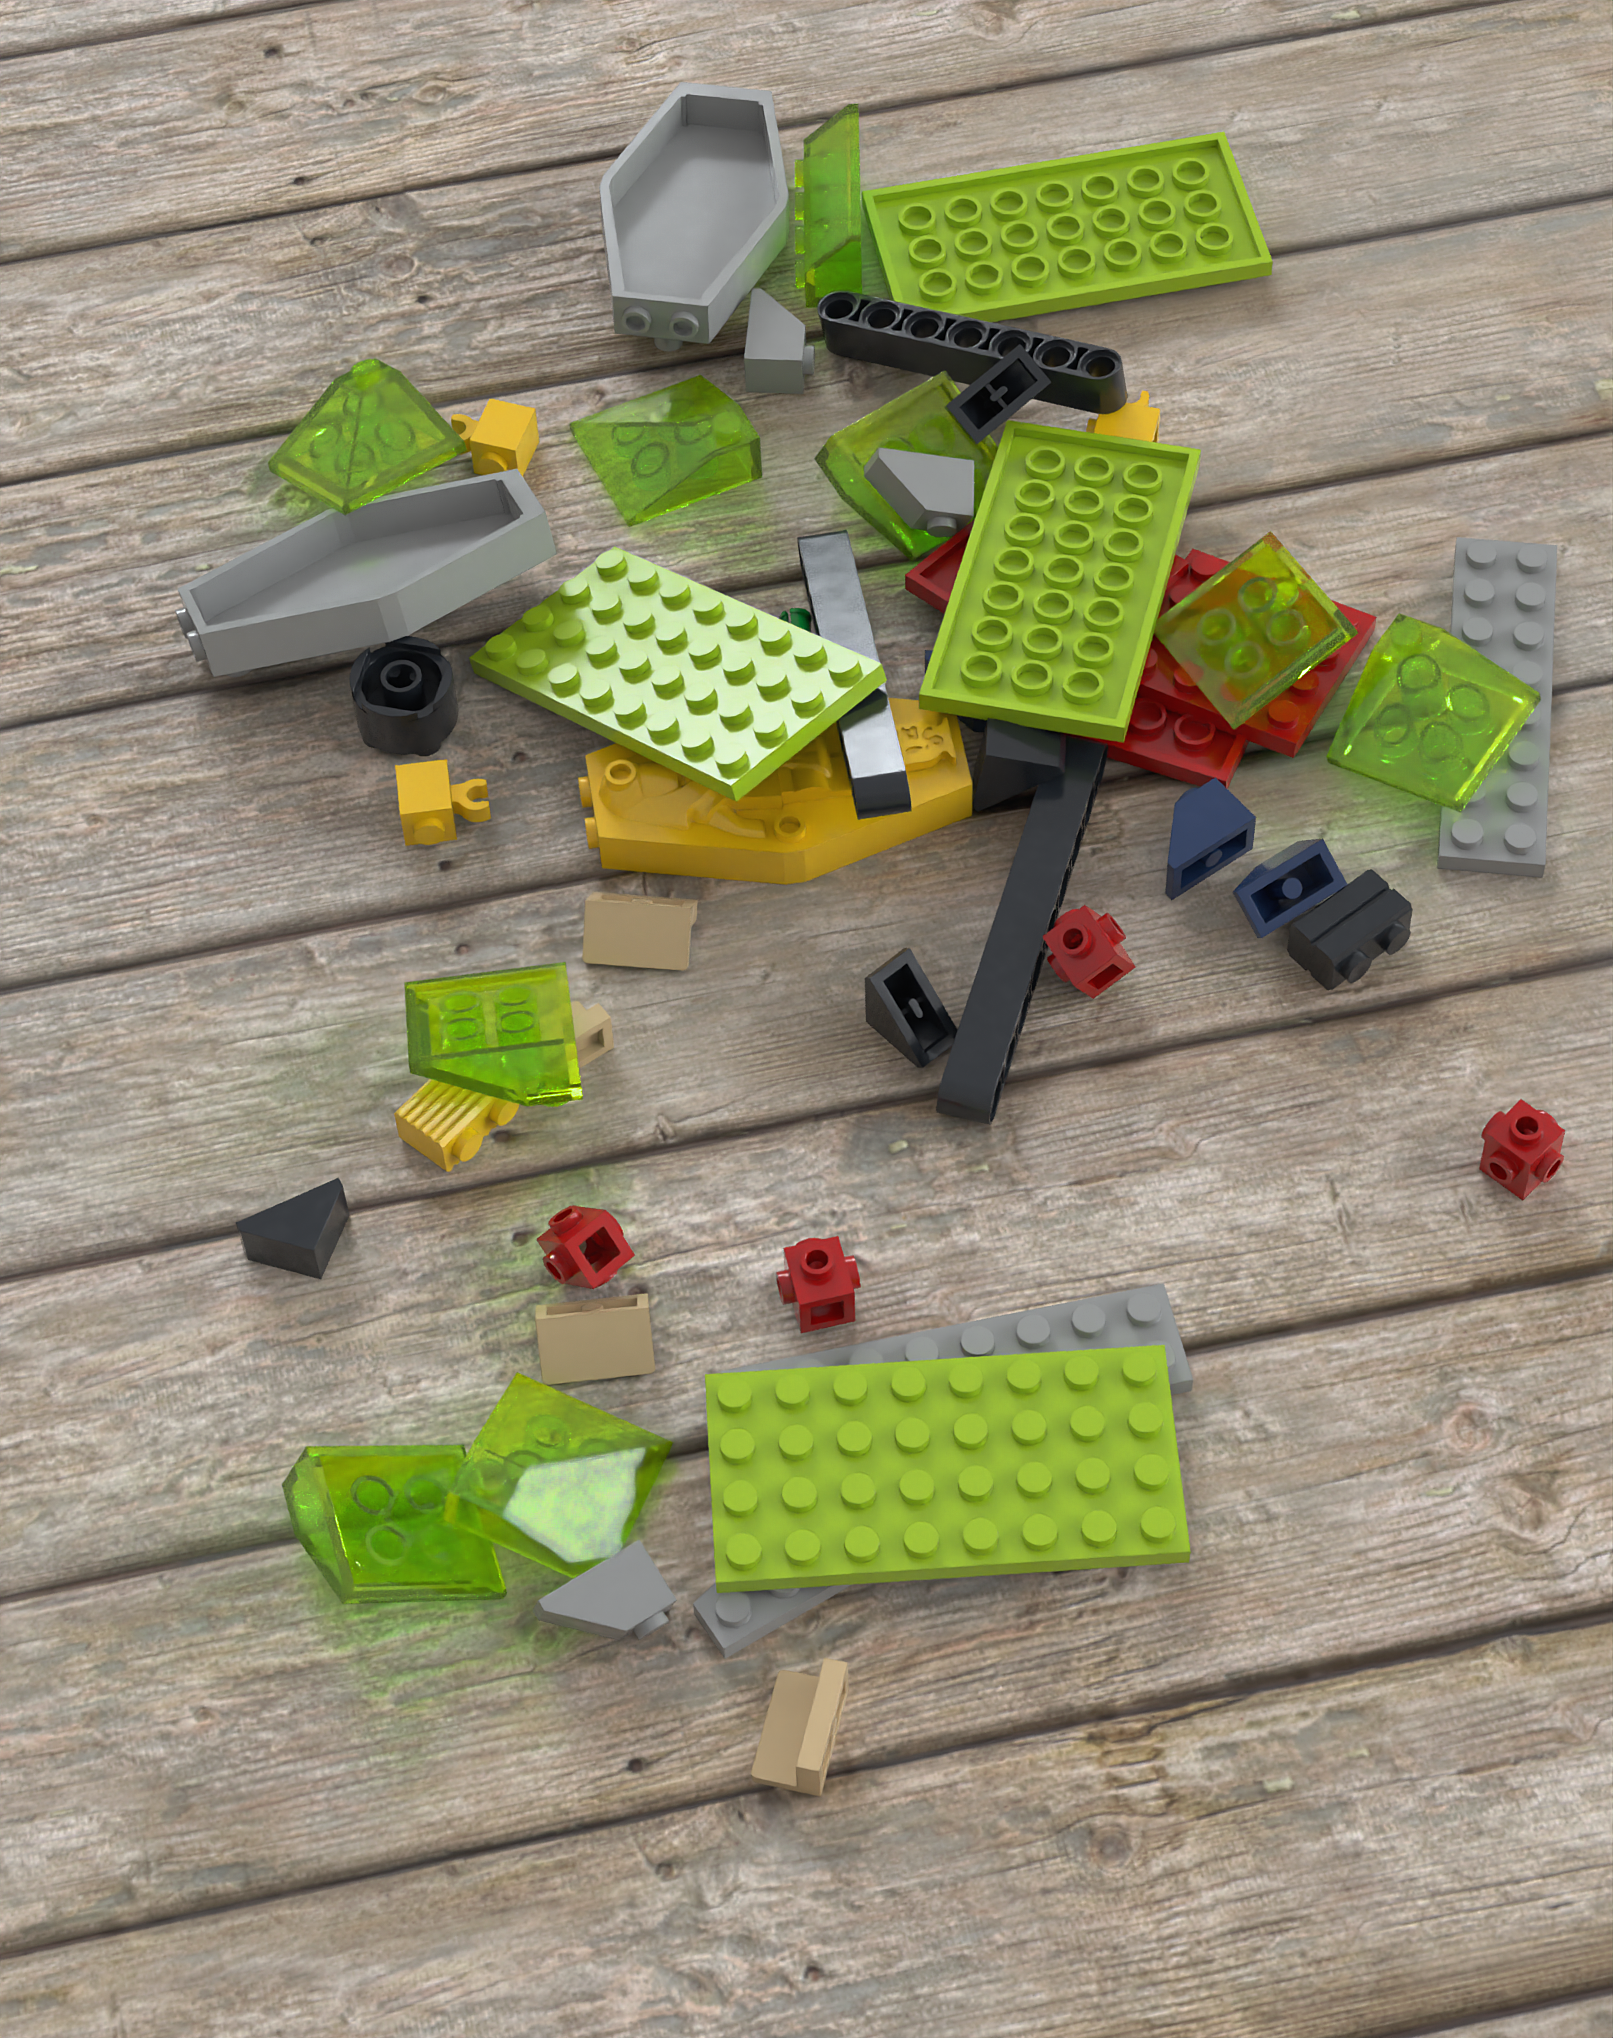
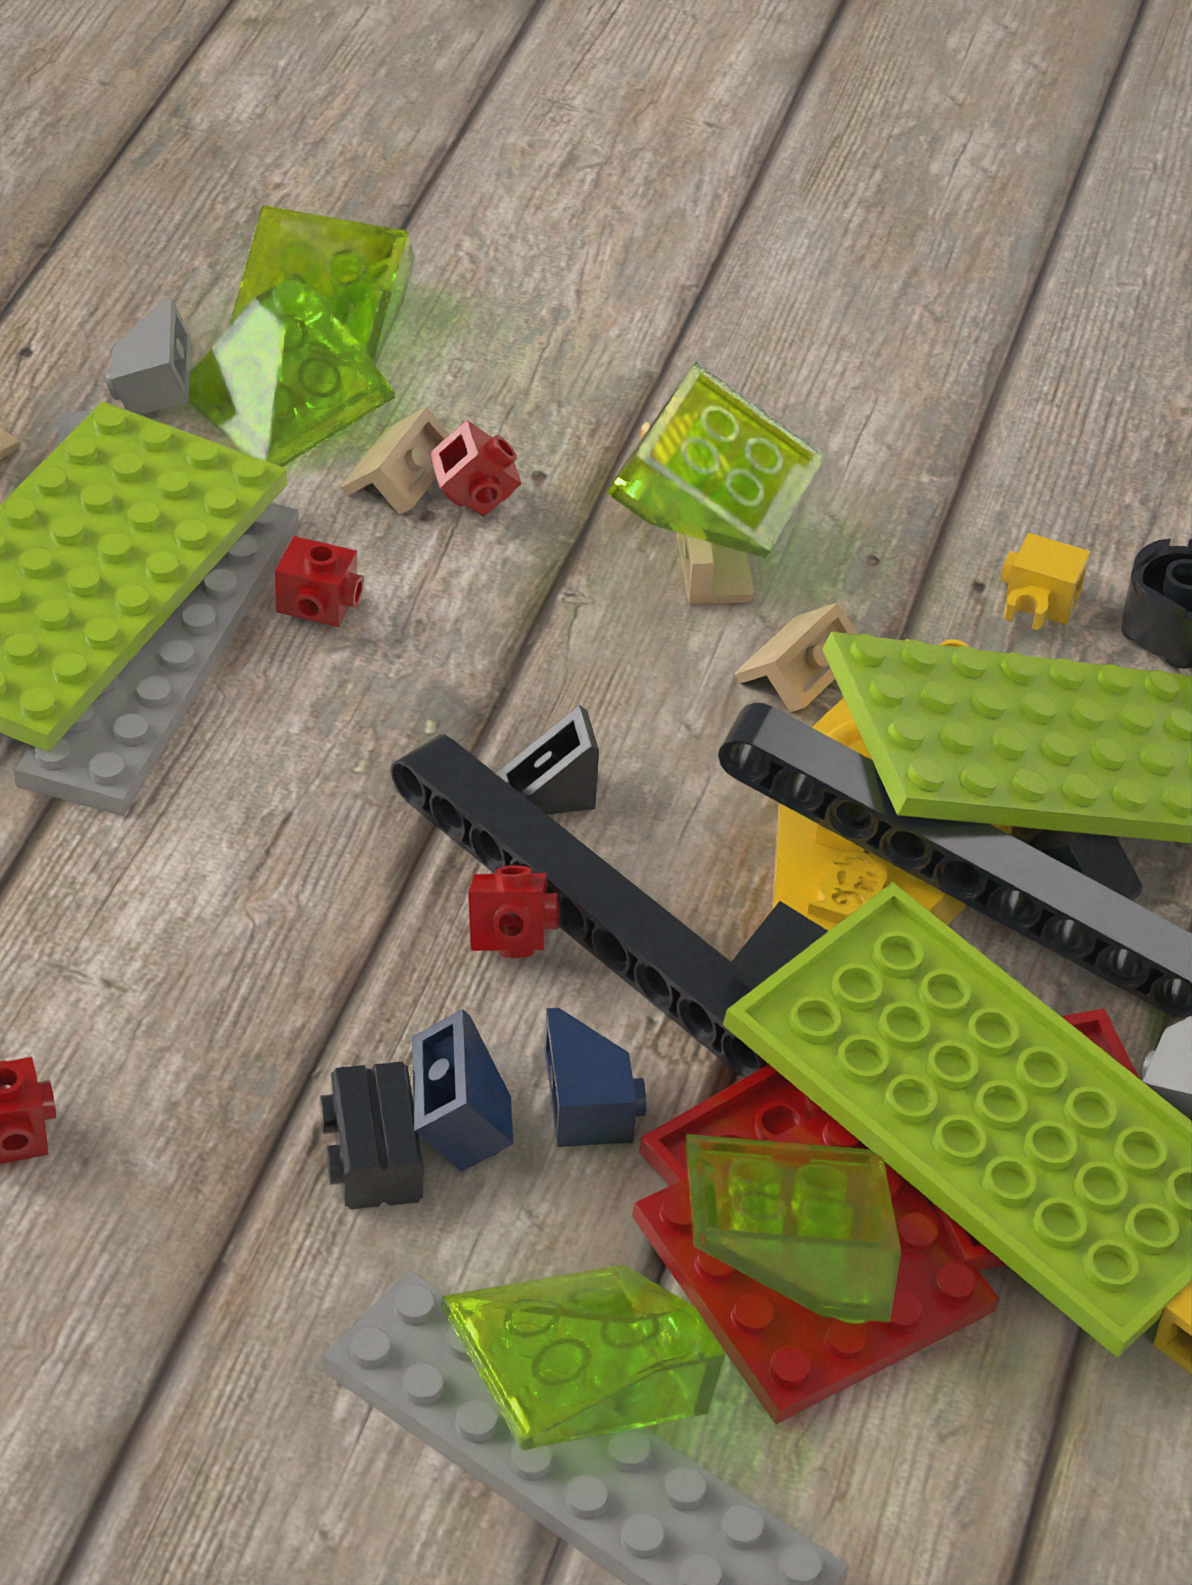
camera: 115 degrees right, 10 degrees down
black slope [236,1178,350,1279] -> none

